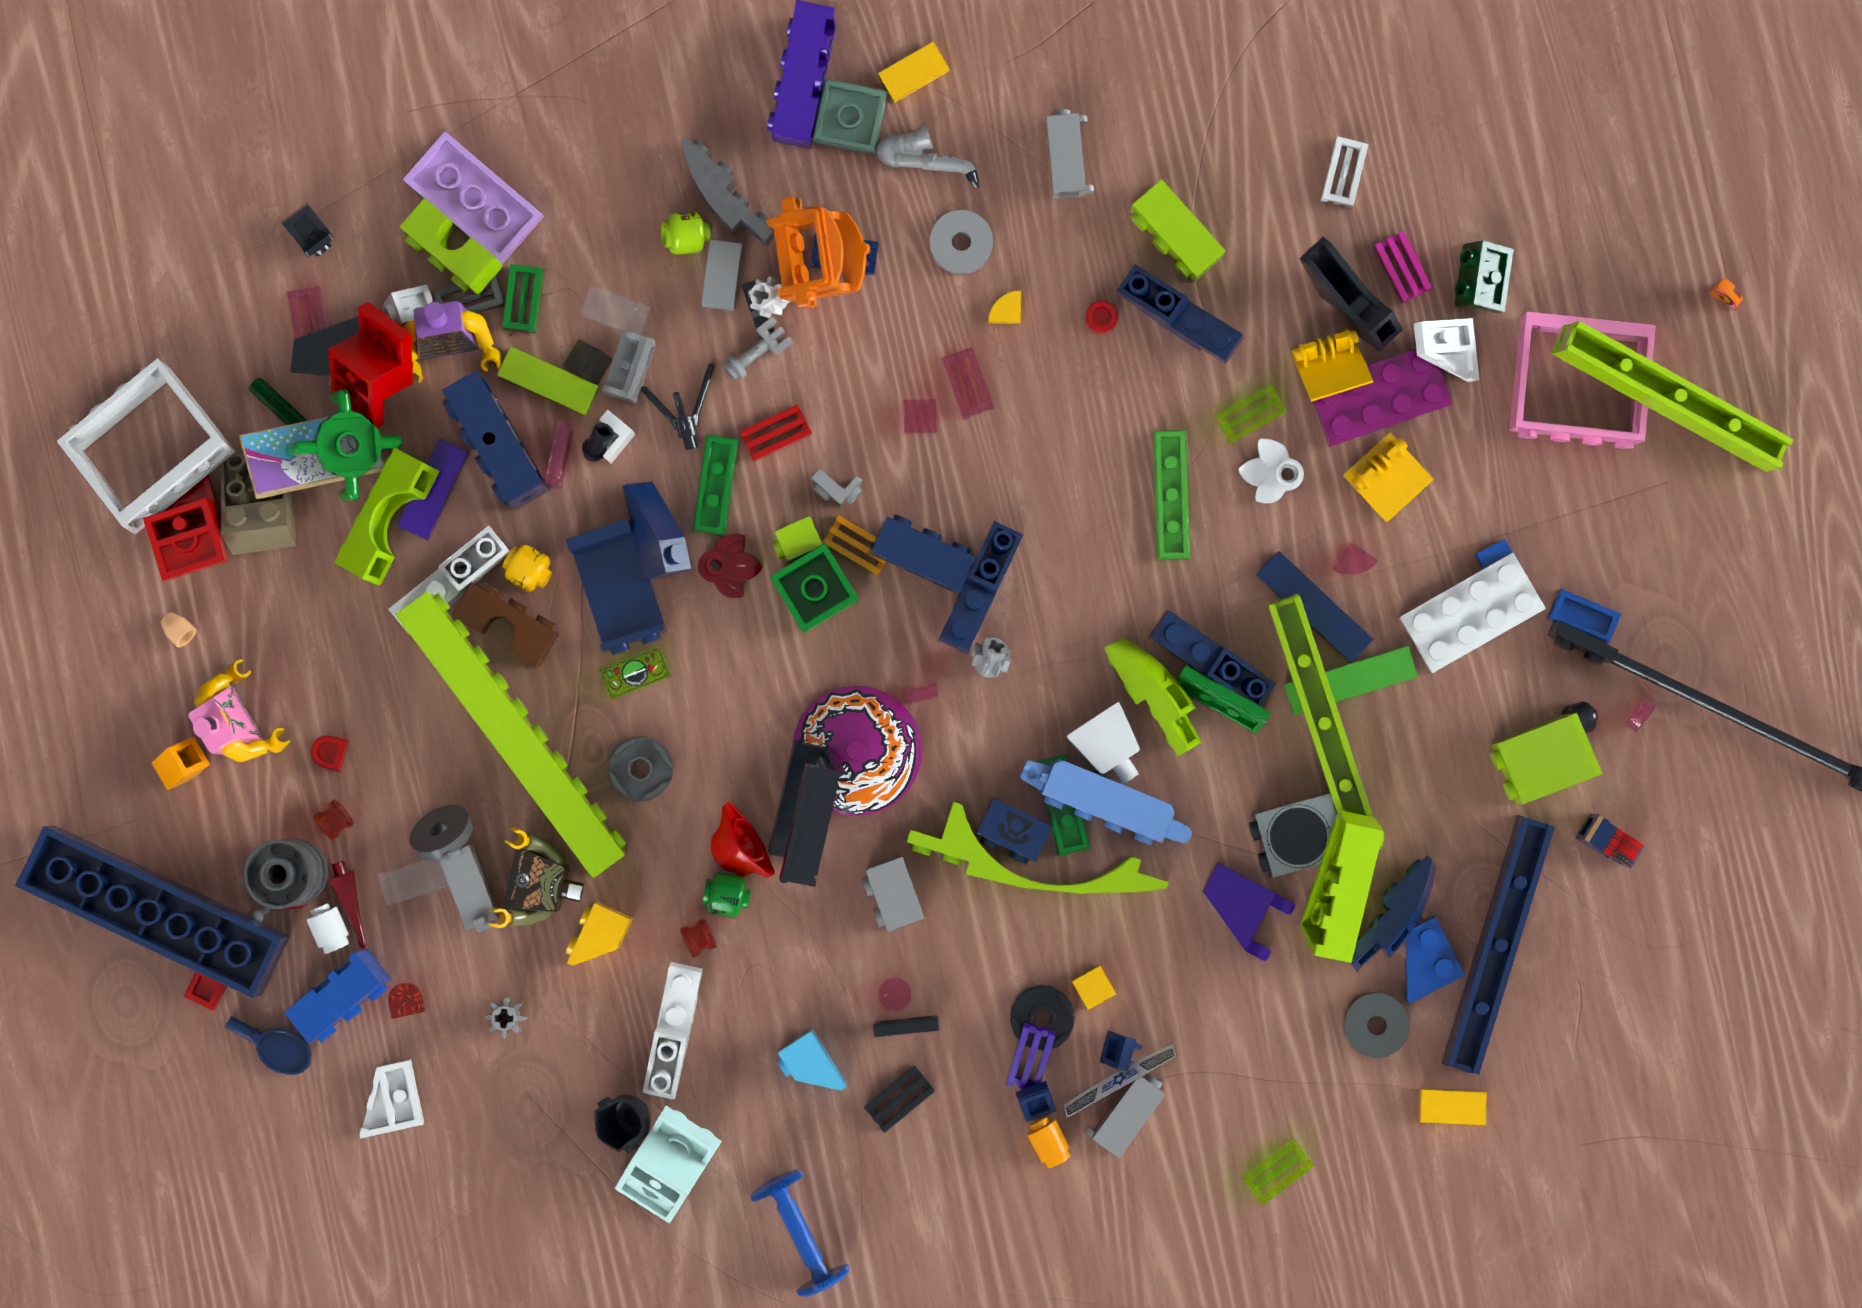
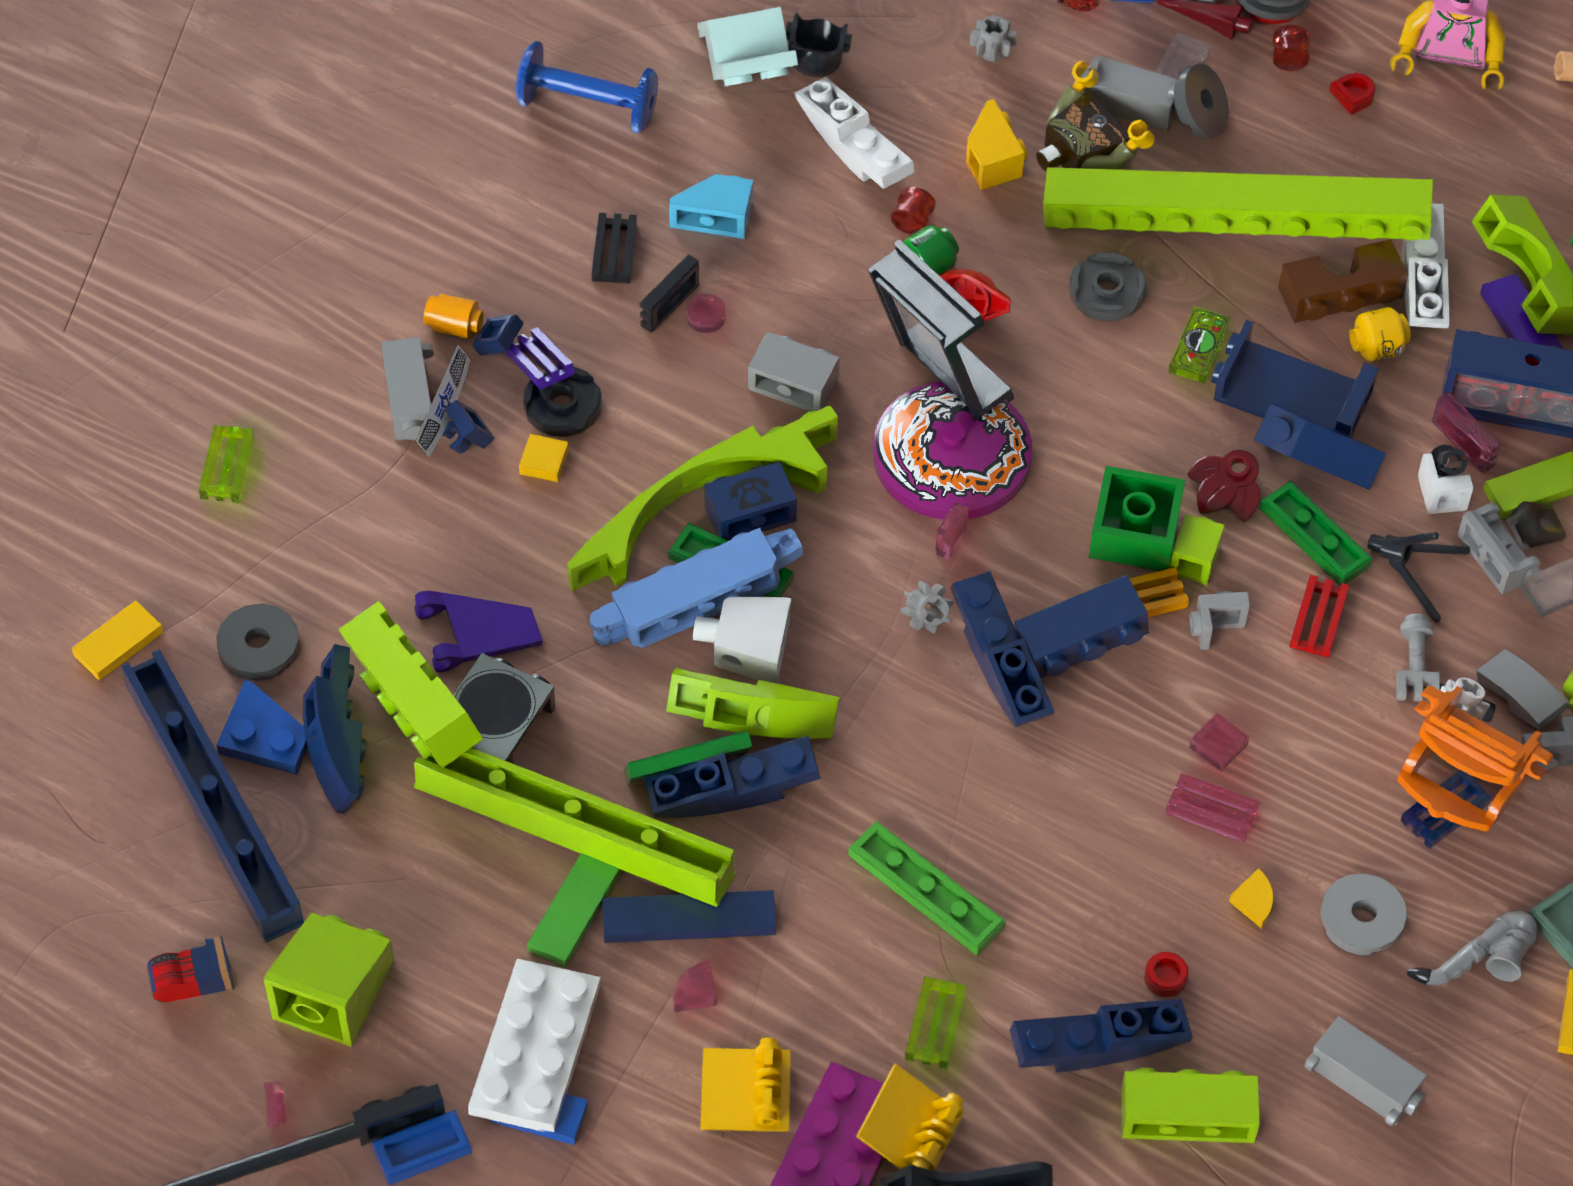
camera: 135 degrees right, 30 degrees down
white plate [1239,439,1304,503] -> none
black piece [1561,701,1598,733] -> none

